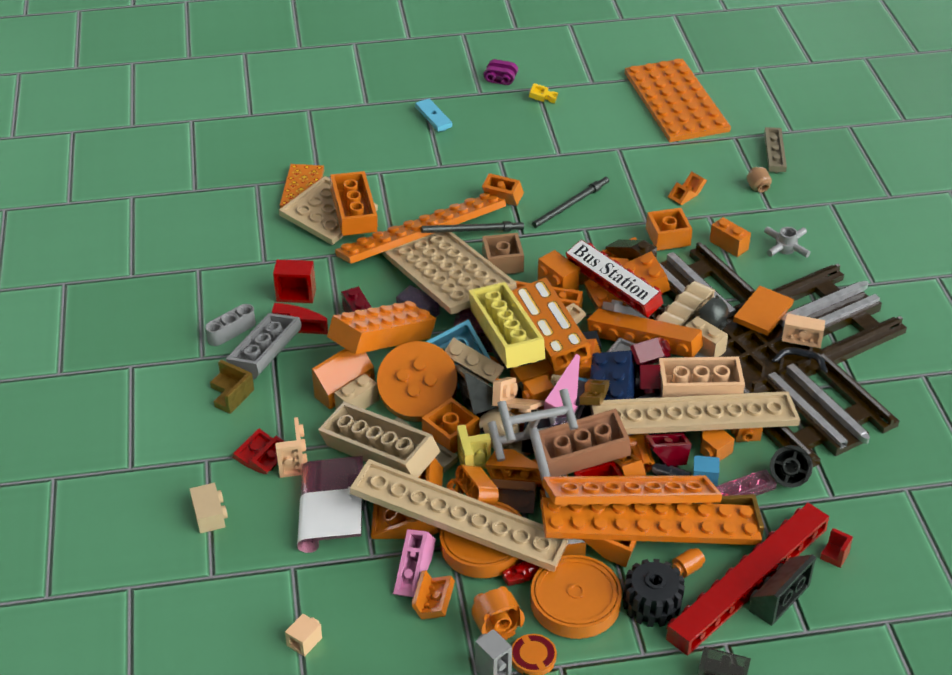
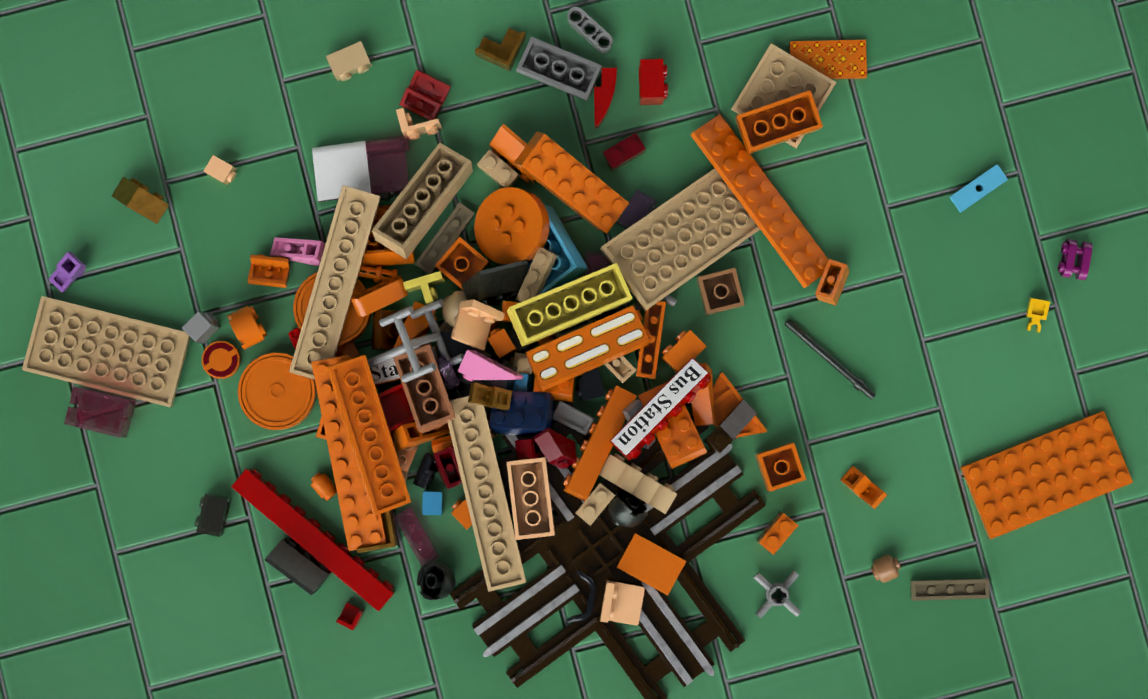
camera: 85 degrees right, 45 degrees up
pearl dark grey bar [421,221,524,233] -> none
black wheel [623,559,685,627] -> none

